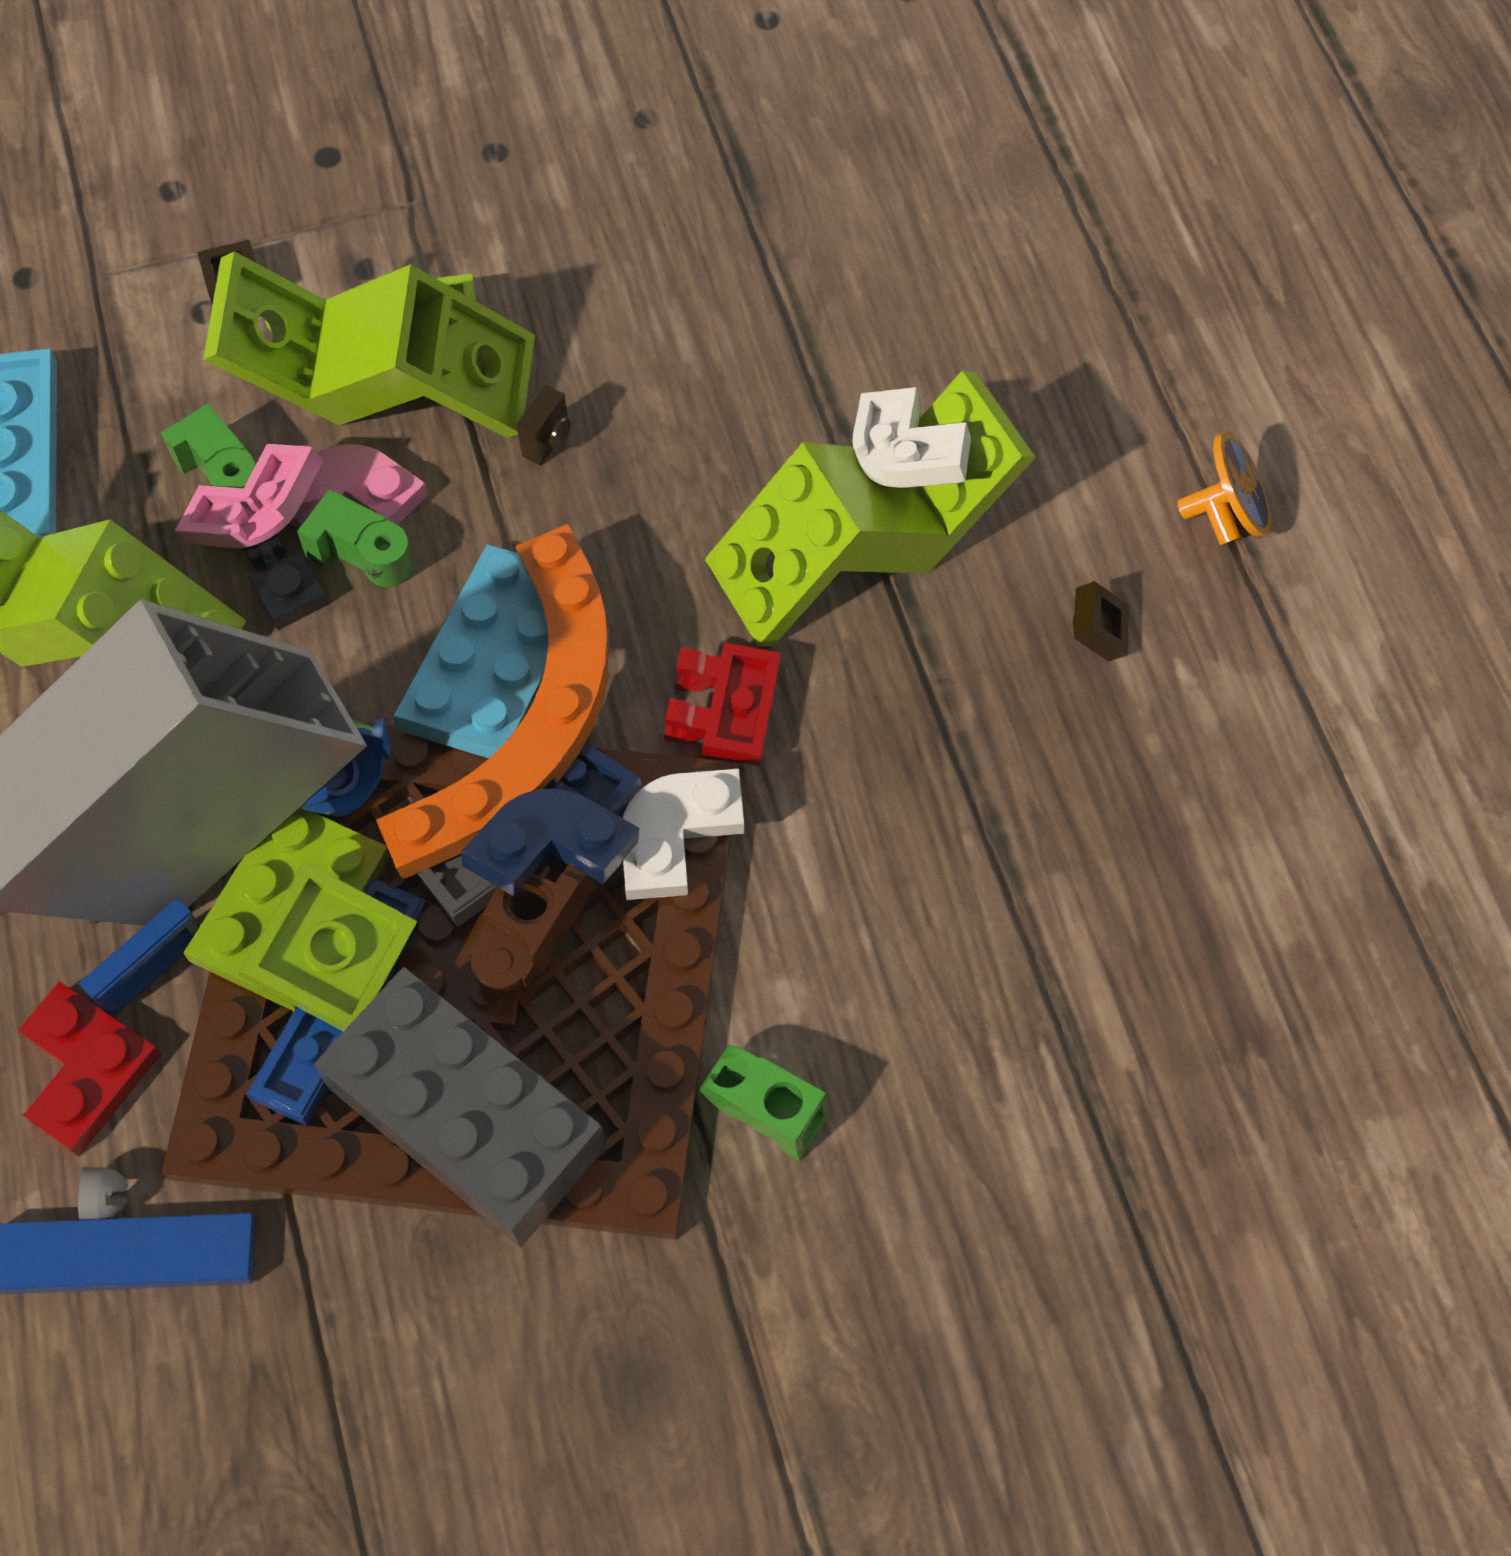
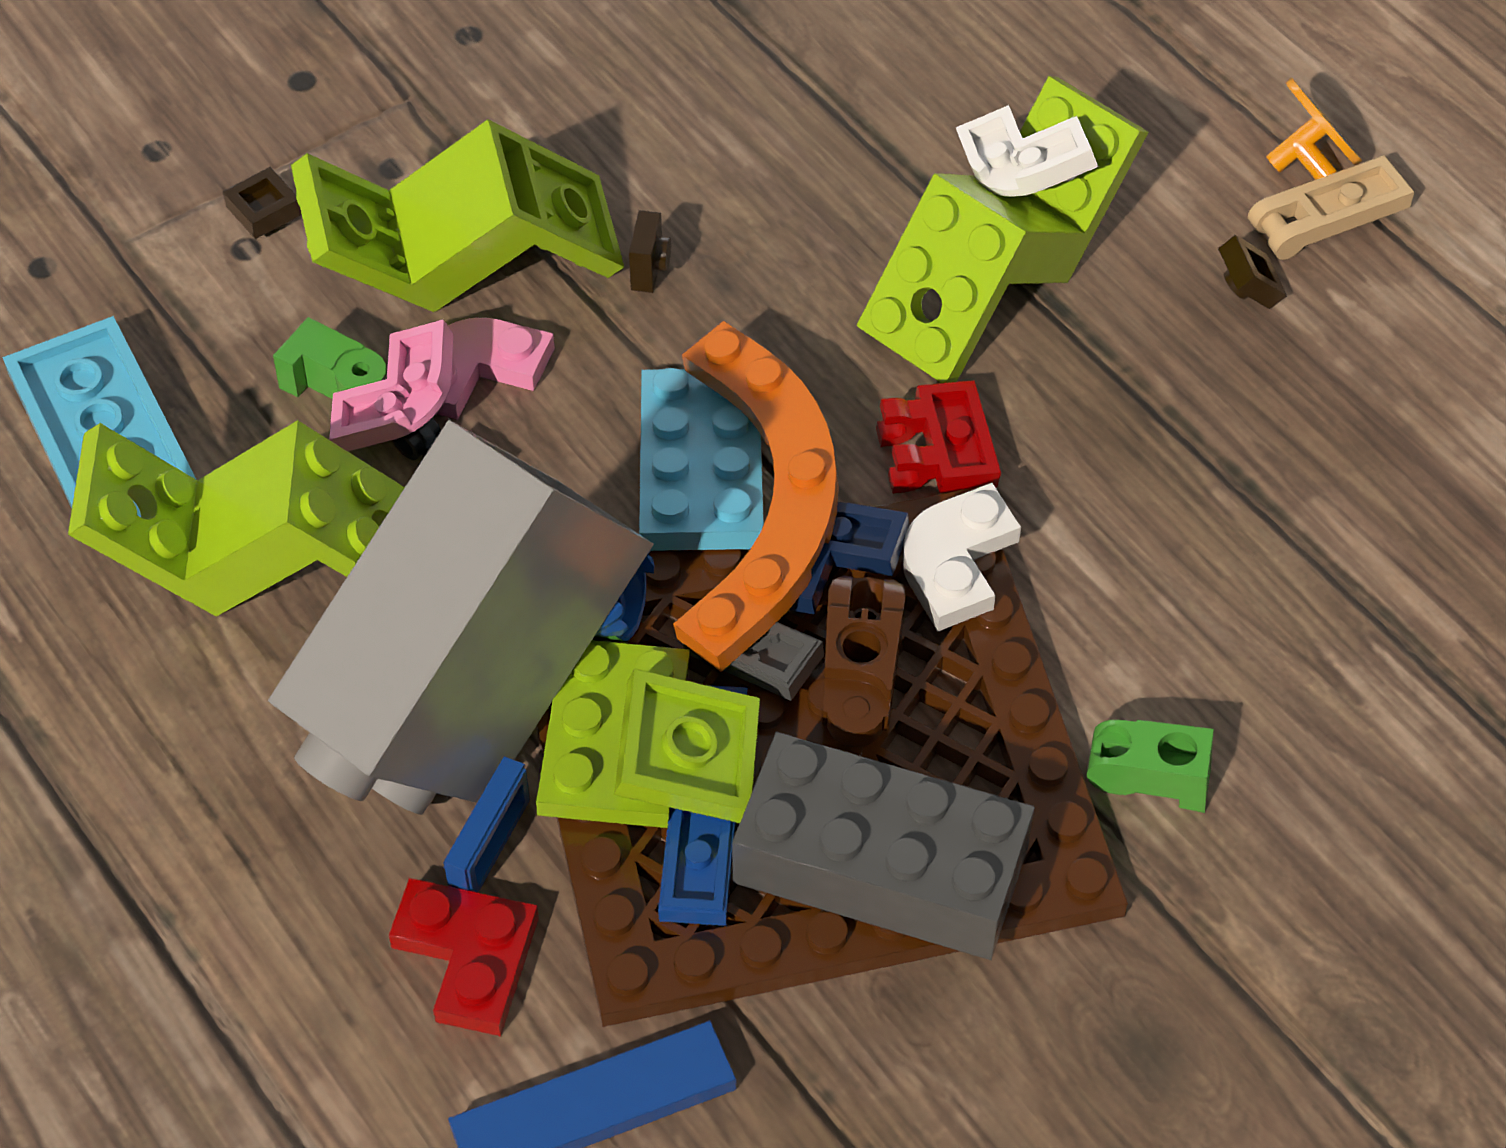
camera: 20 degrees left, 10 degrees down
light grey hinge [78,1167,128,1220] -> none
bright green leg [297,489,413,587] -> none
dark blue plate [462,789,640,896] -> none
none -> tan plate [1248,155,1414,260]

